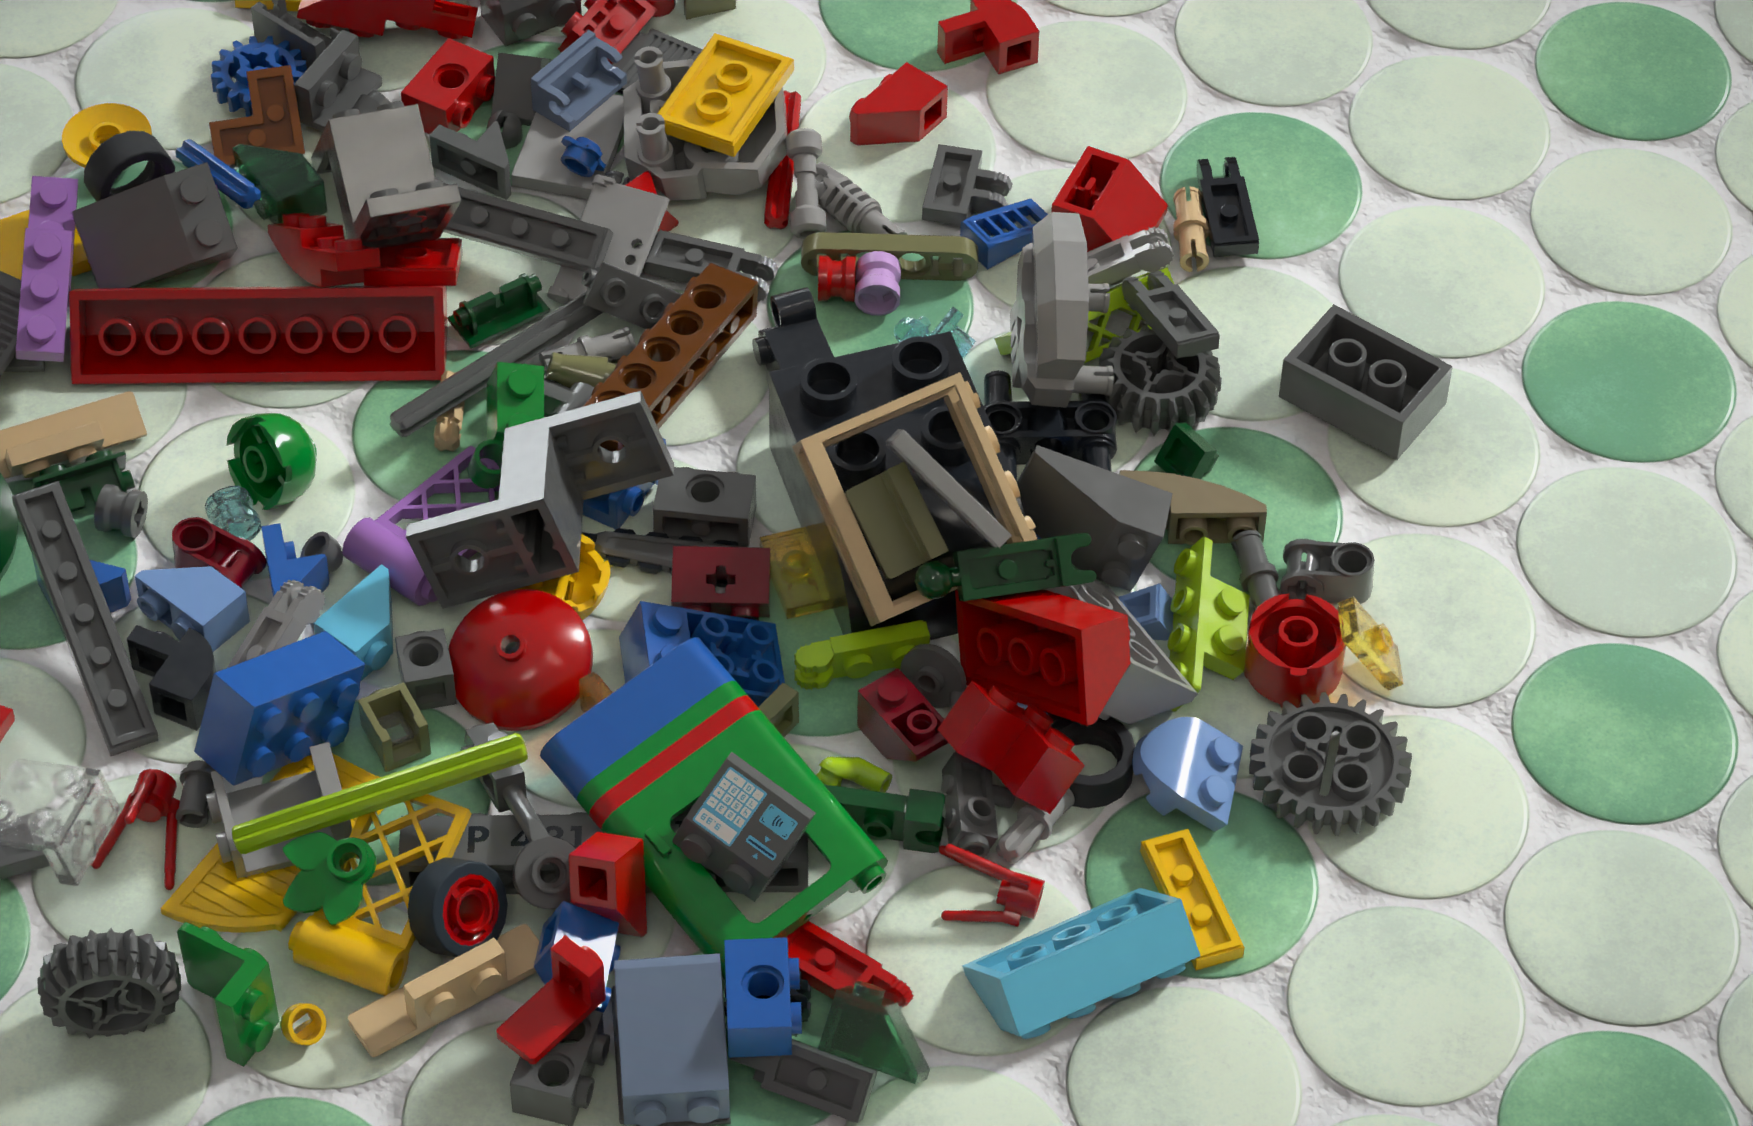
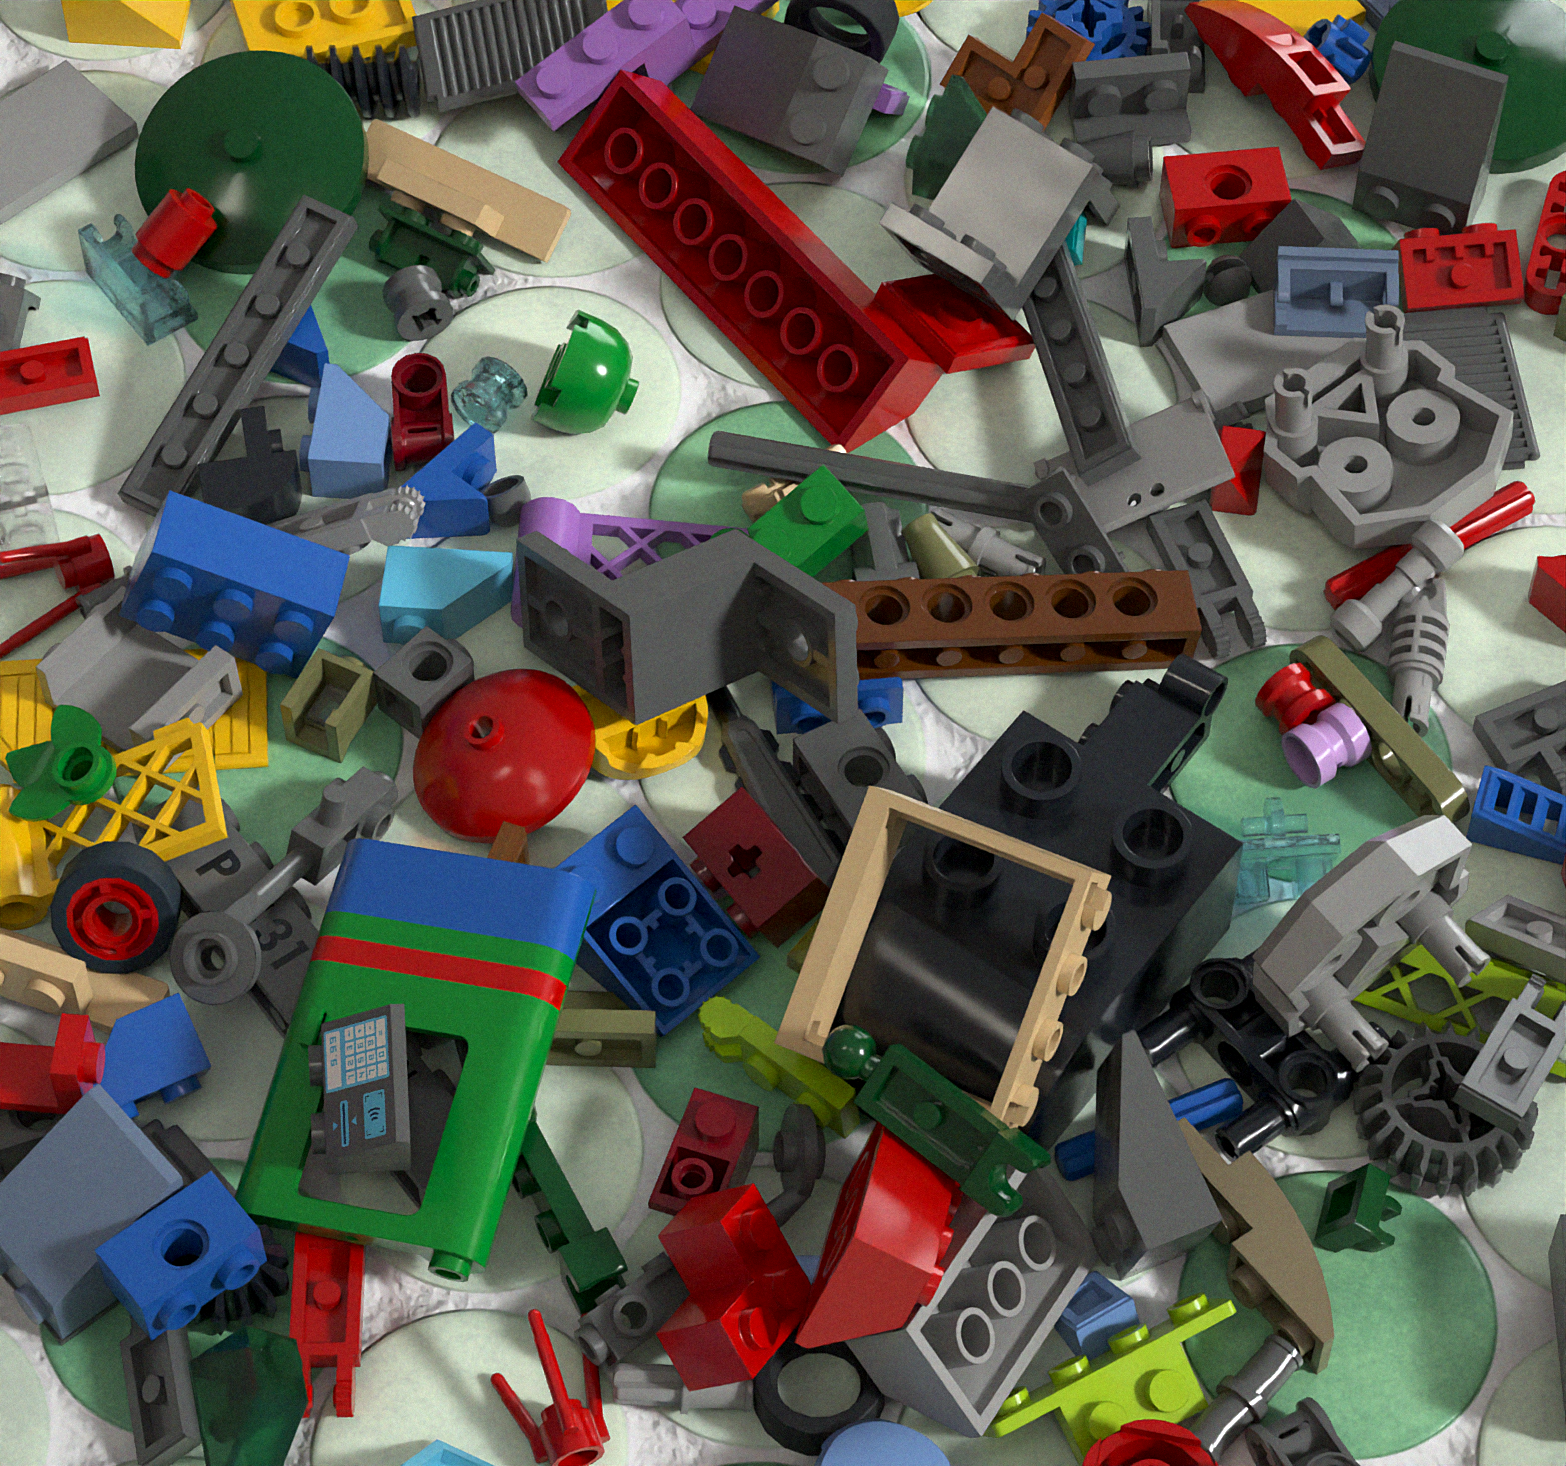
camera: 55 degrees right, 5 degrees up
blue axle [175,139,261,209] -> none
lime axle [232,733,528,854] -> none
red slope [267,213,381,287] -> none
dark green hinge [447,273,550,349] -> none
blue plate [561,136,606,177] -> none
red slope [569,832,647,937] -> none
yellow tile [657,33,794,157] -> none
lime arm [816,757,892,793] -> none
olive panel [845,461,949,580] -> none
light grey tile [886,429,1012,548] -> none

